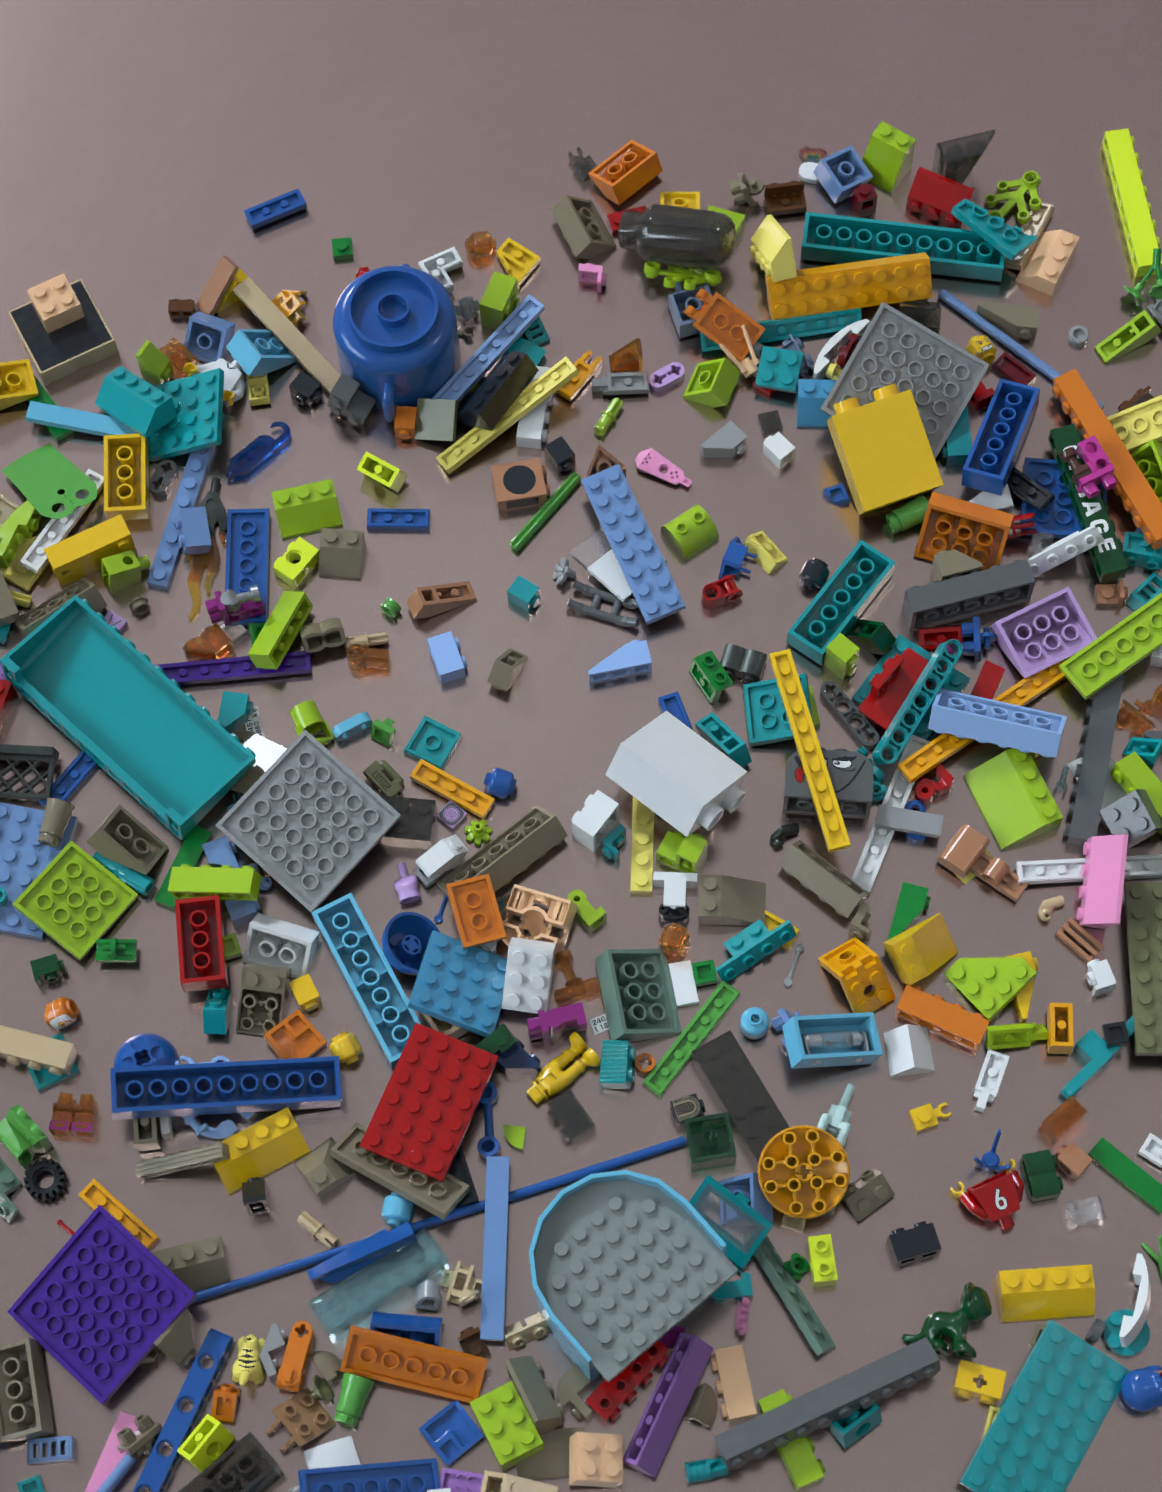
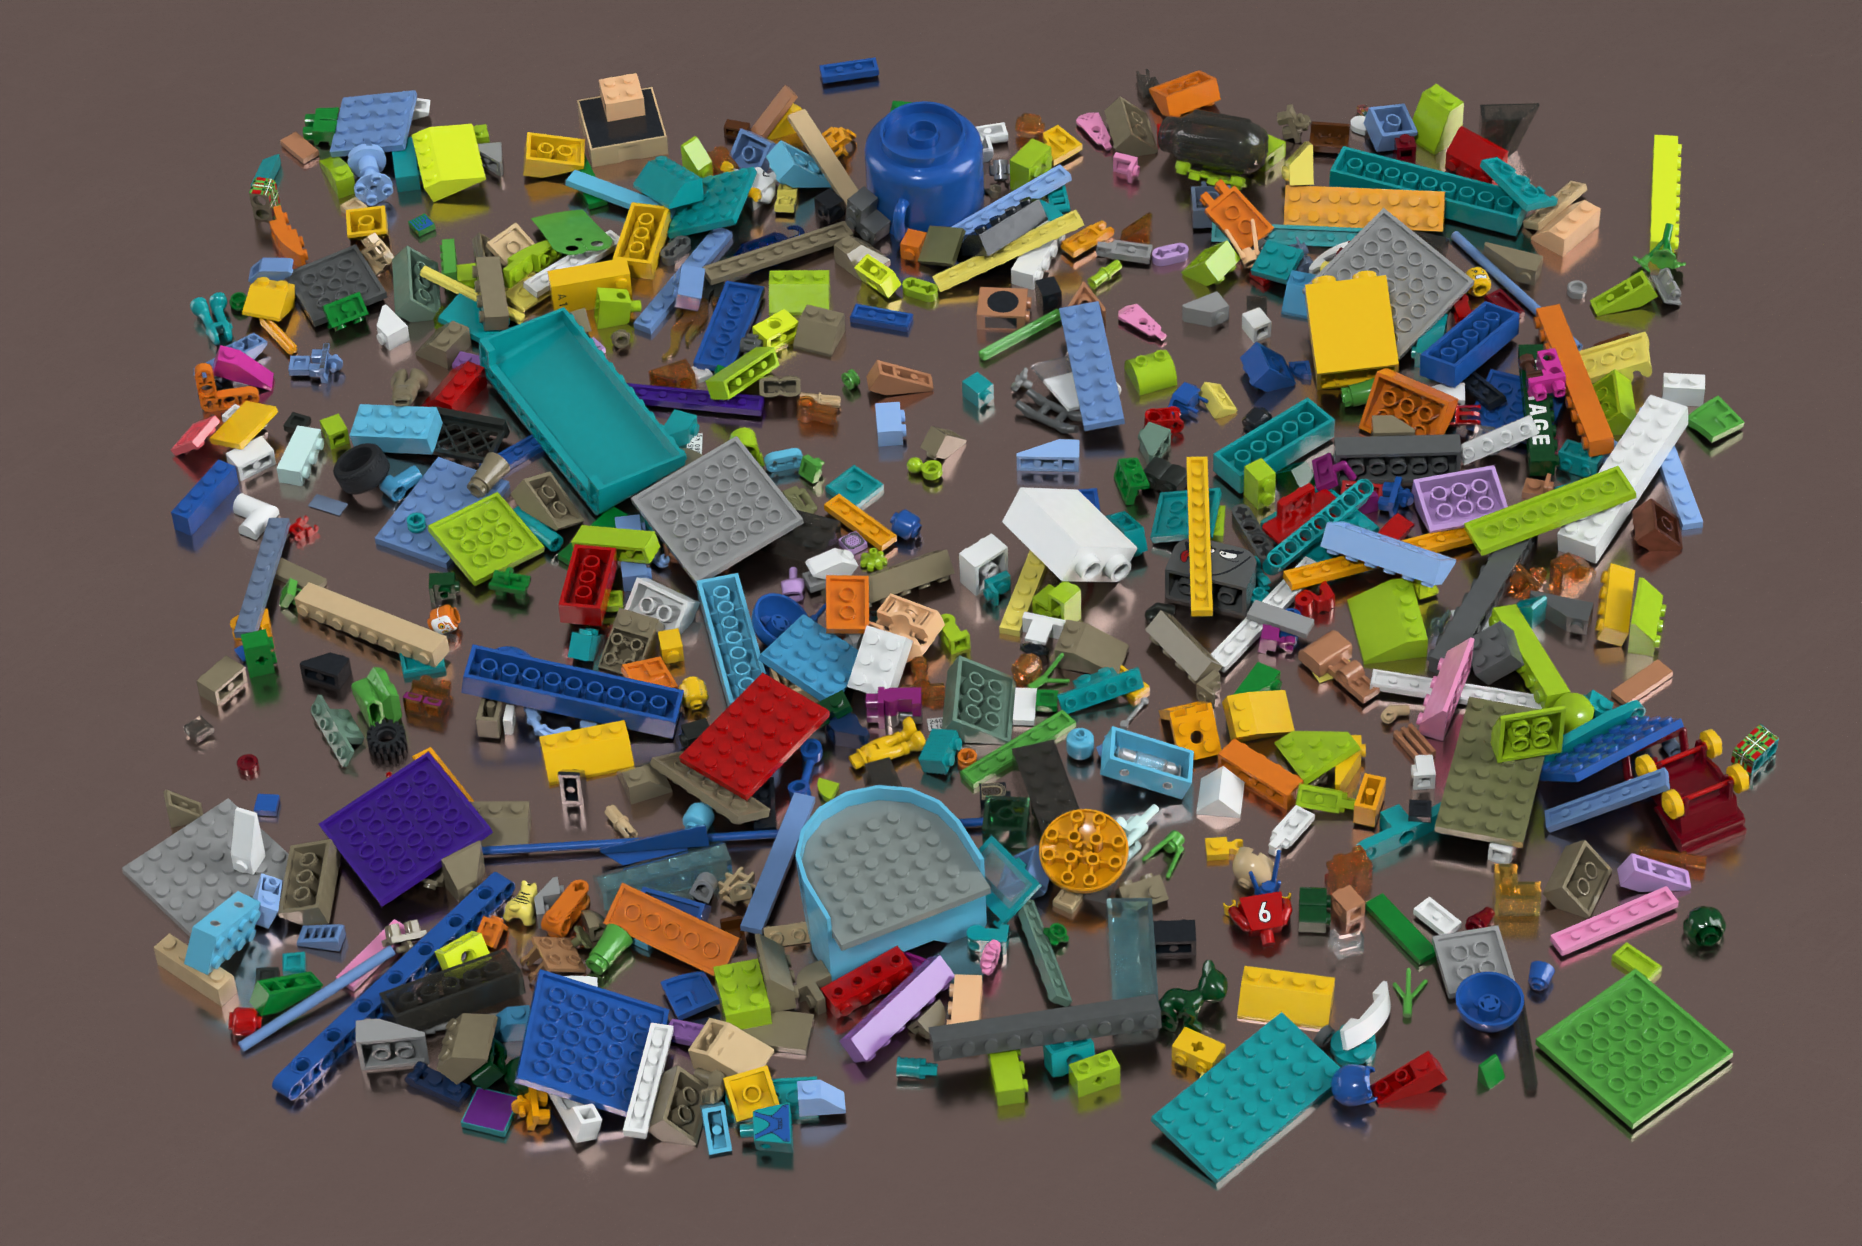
camera: 15 degrees right, 20 degrees down
dark tan piece [135,1142,230,1179] -> none
magenta hips [205,585,266,626] -> none
light nougat brick [569,1432,623,1488] -> none
neon yellow brick [807,1234,838,1288] -> none
lime plant [985,171,1042,224] -> none
none -> pearl dark grey brick [679,718,709,748]
none -> dark tan plate [702,221,853,285]
none -> dark grey gear [740,333,763,355]
none -> dark tan slope [834,235,891,281]
none -> lime beam [902,277,938,302]
none -> lime plate [907,457,943,480]
none -> bright green plant [1027,653,1070,688]
none -> lime brick [1069,1050,1120,1098]
none -> bright pink piece [1076,112,1112,151]
none -> clear light blue slope [1106,898,1159,1003]
none -> sand green slope [1138,422,1171,465]
none -> bright green plant [1142,830,1185,878]
none -> tan cylinder [1232,847,1274,889]
none -> blue slope [1240,342,1296,392]
none -> magenta piece [1258,624,1295,654]
none -> magenta plate [1312,453,1357,492]

